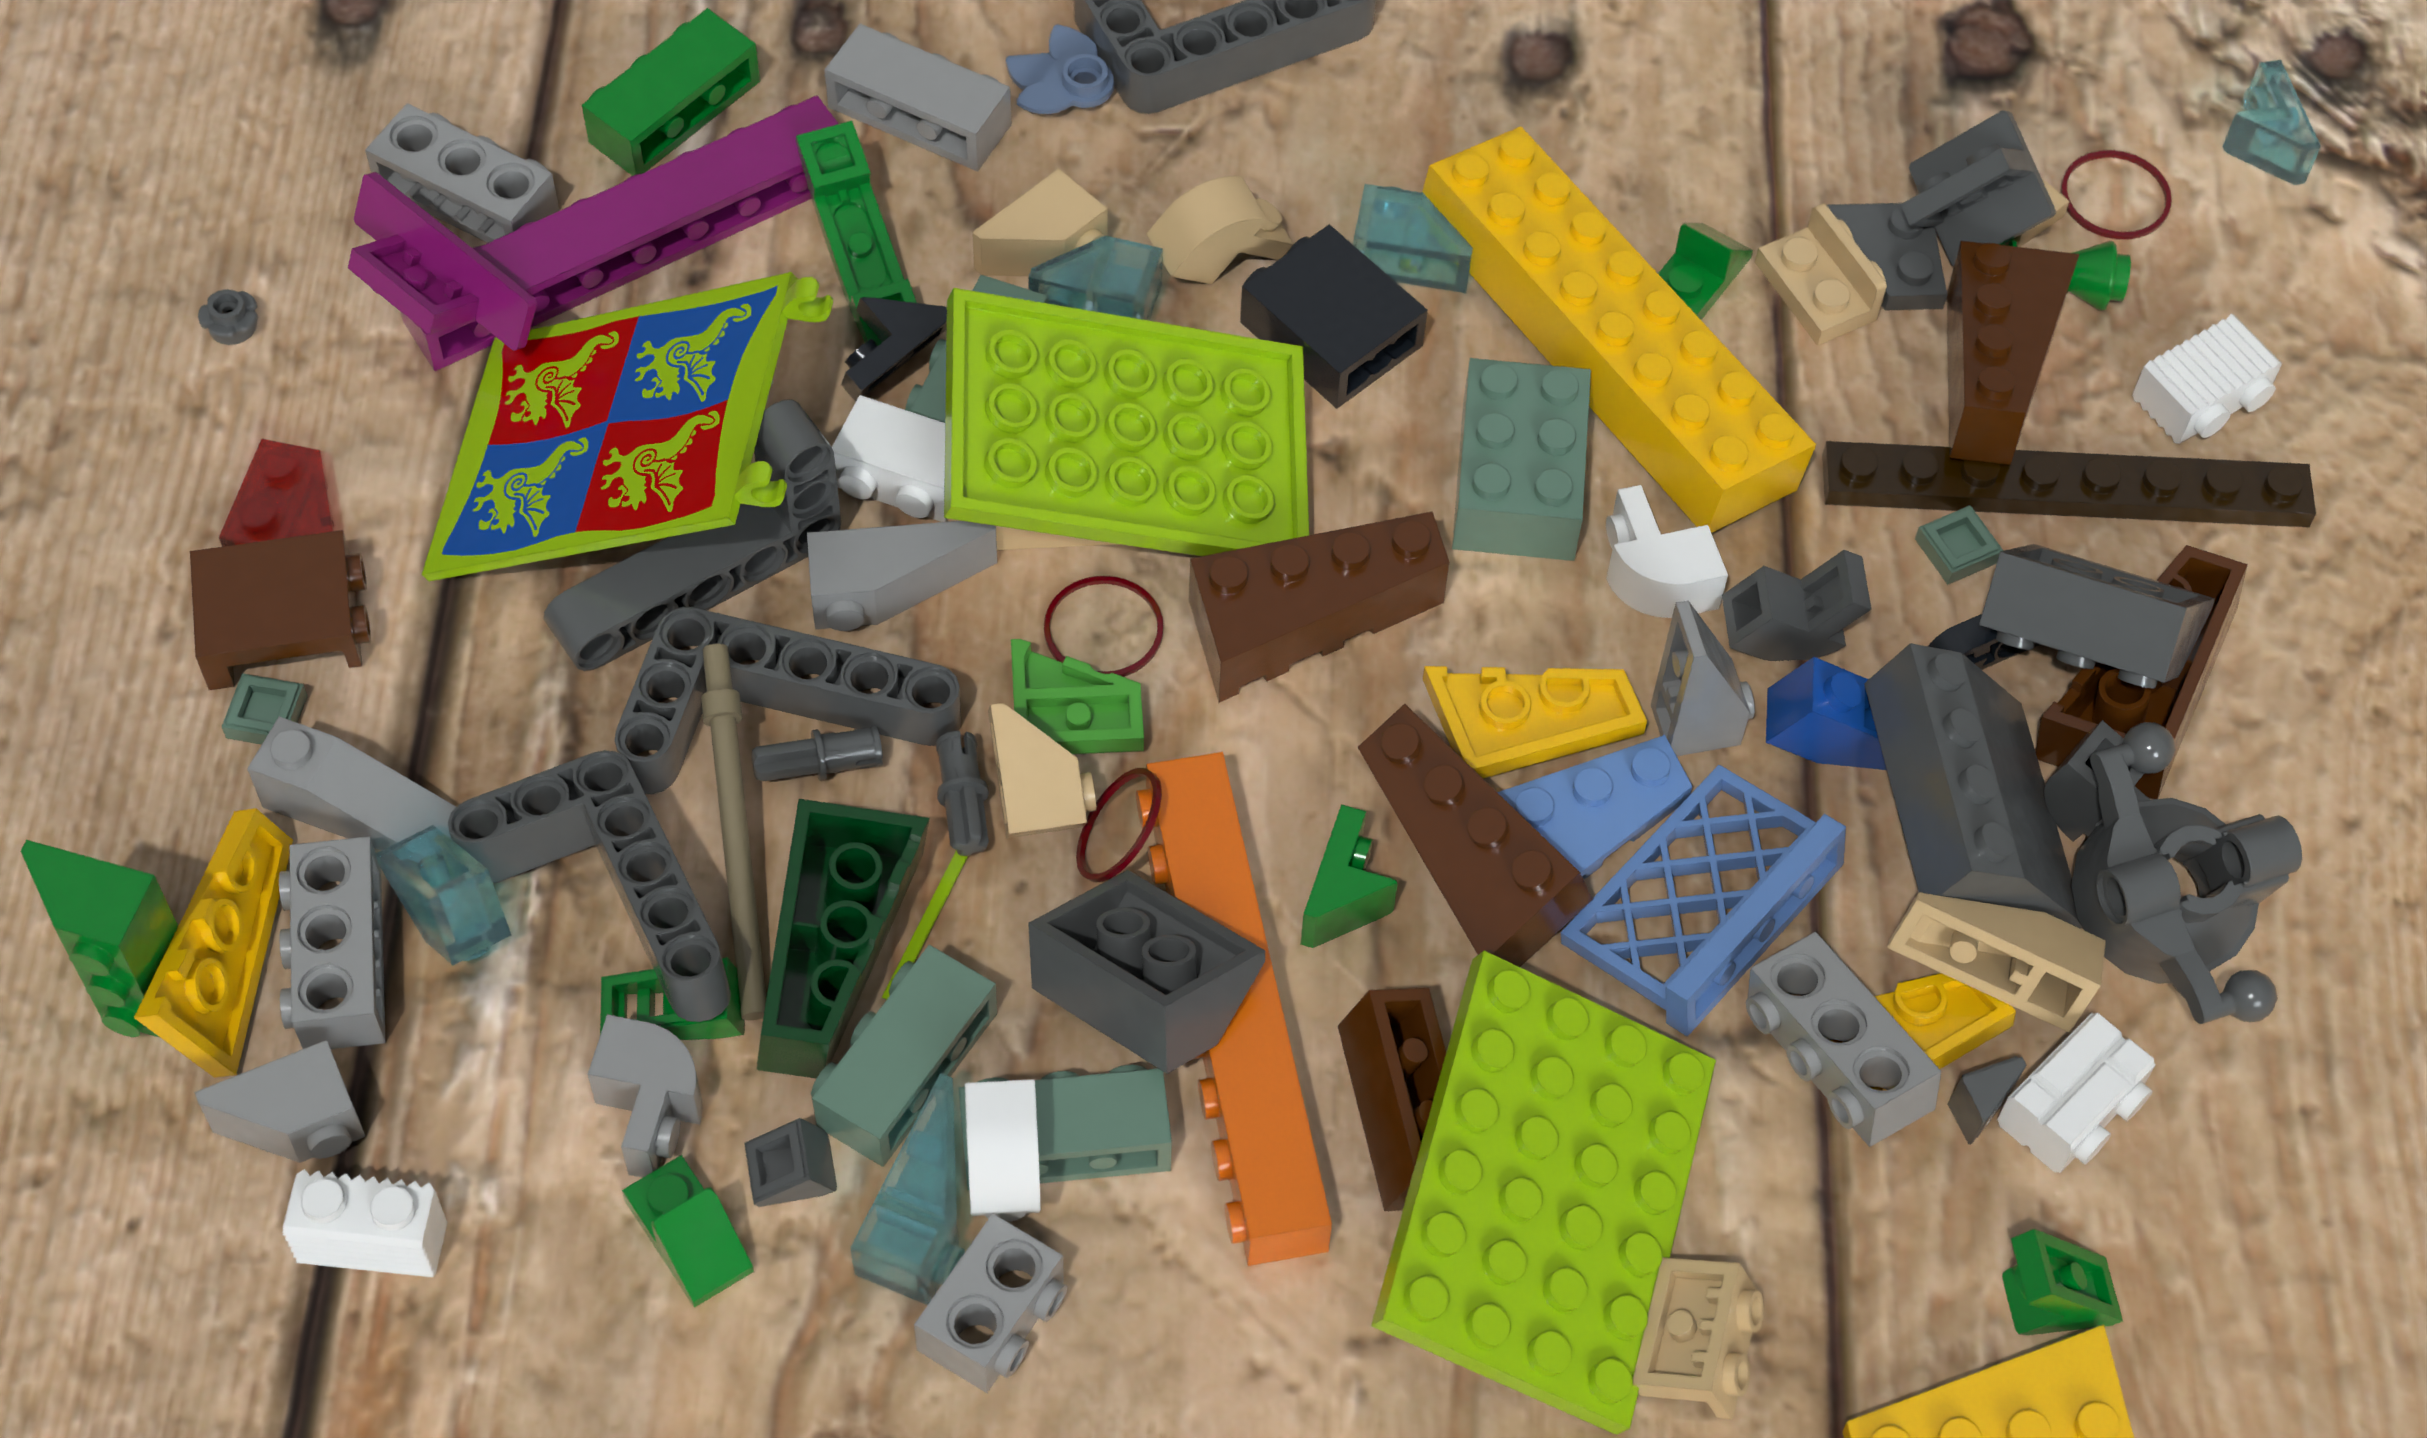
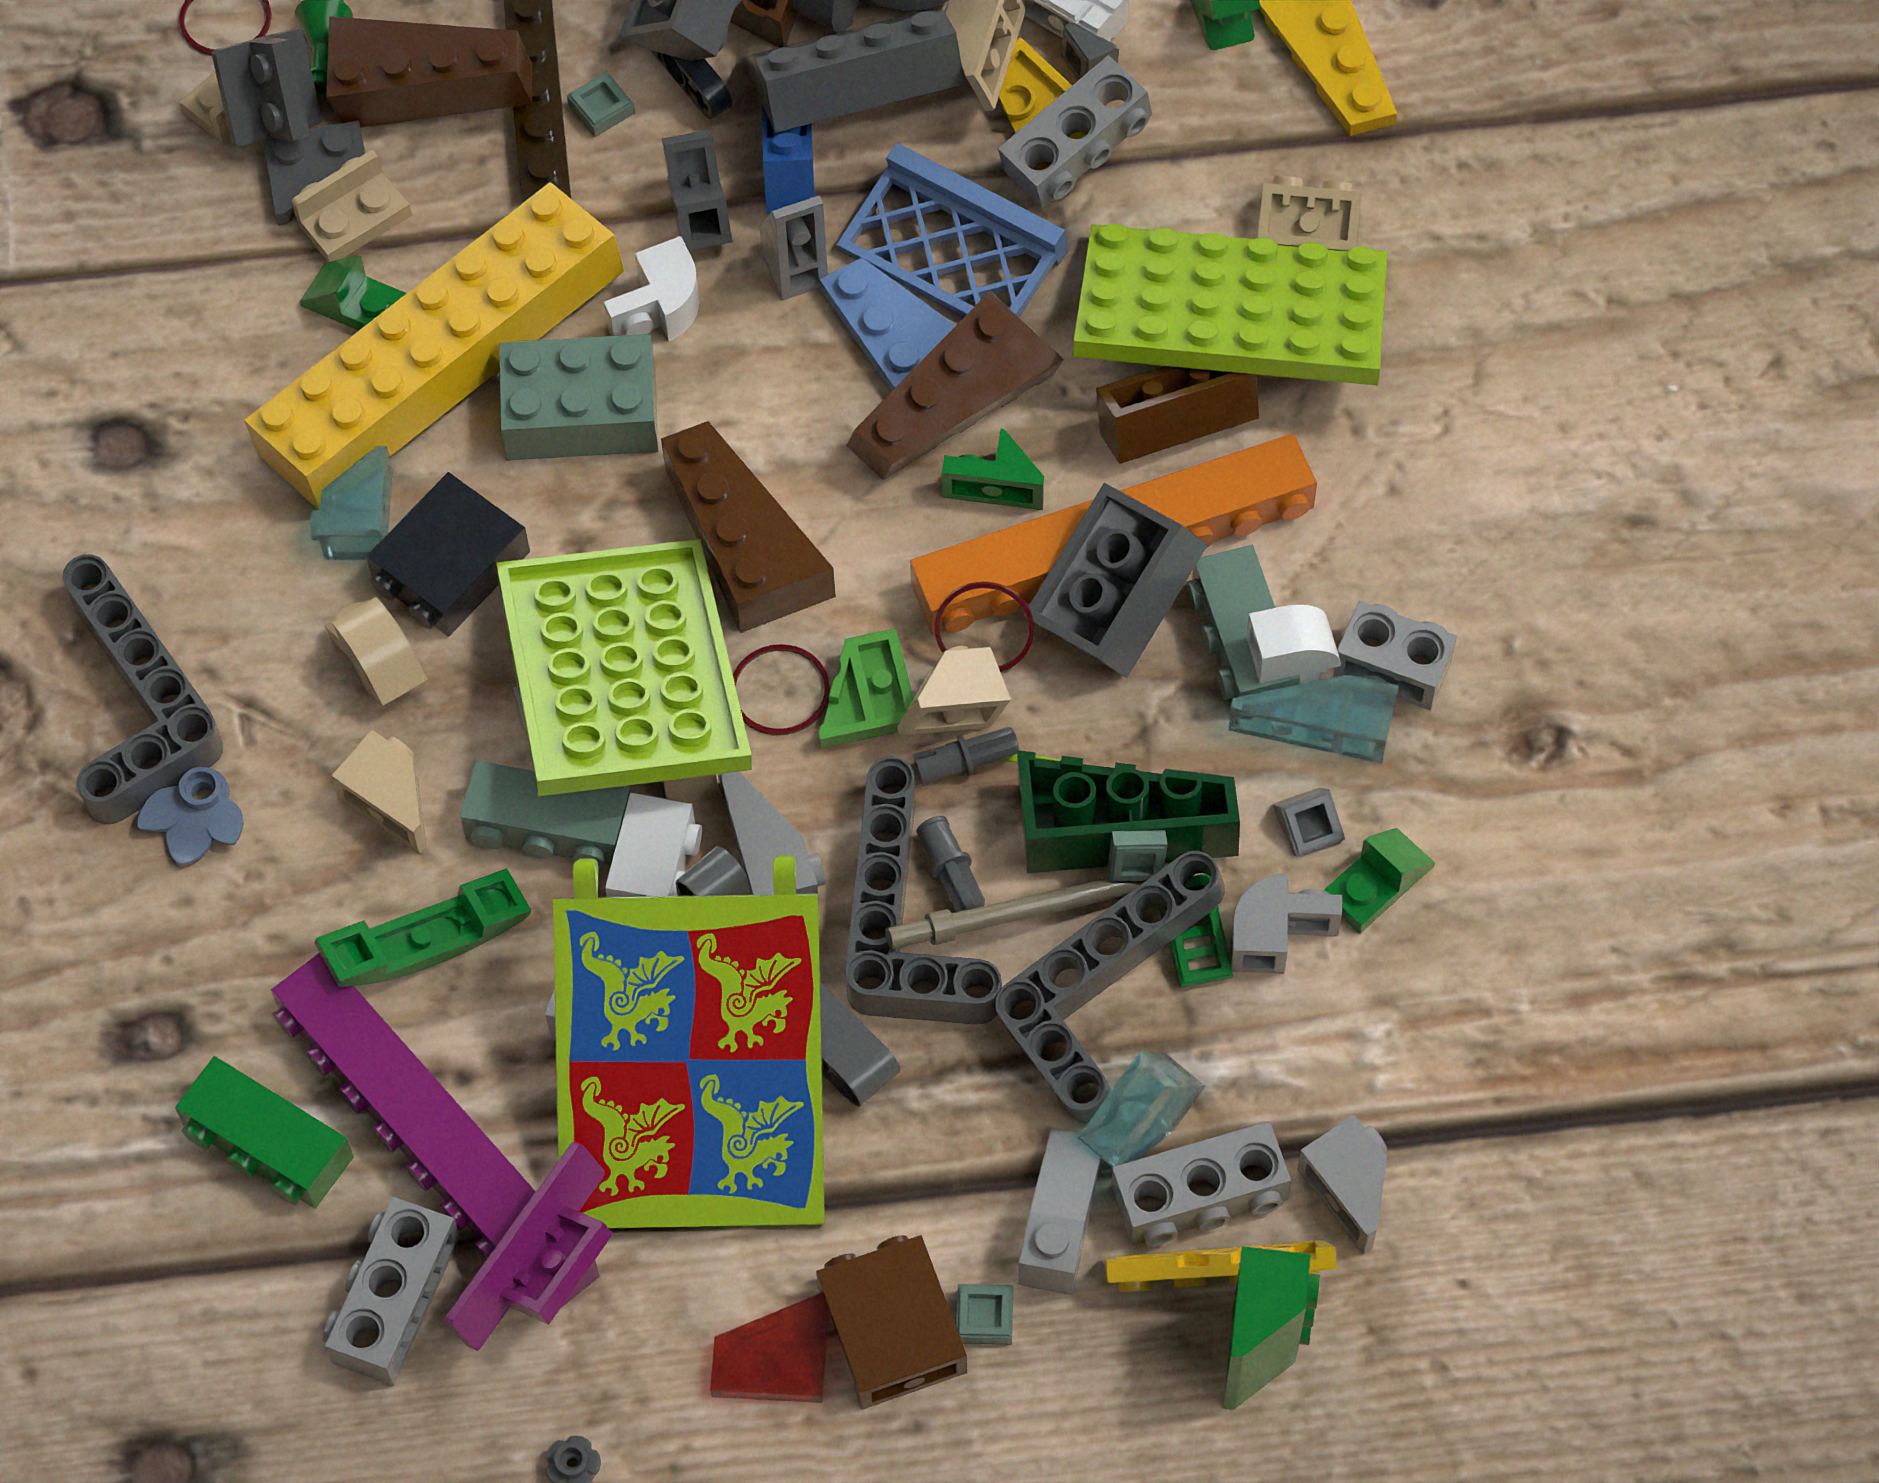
camera: 95 degrees left, 5 degrees up
white brick [283,1169,447,1277] -> none
sand green brick [811,945,997,1167] -> none
light grey brick [825,24,1011,172] -> none
black slope [841,297,947,402] -> none
clear light blue slope [1028,235,1163,321] -> none
yellow wing [1422,666,1647,778] -> none
none -> sand green tile [1107,830,1167,881]

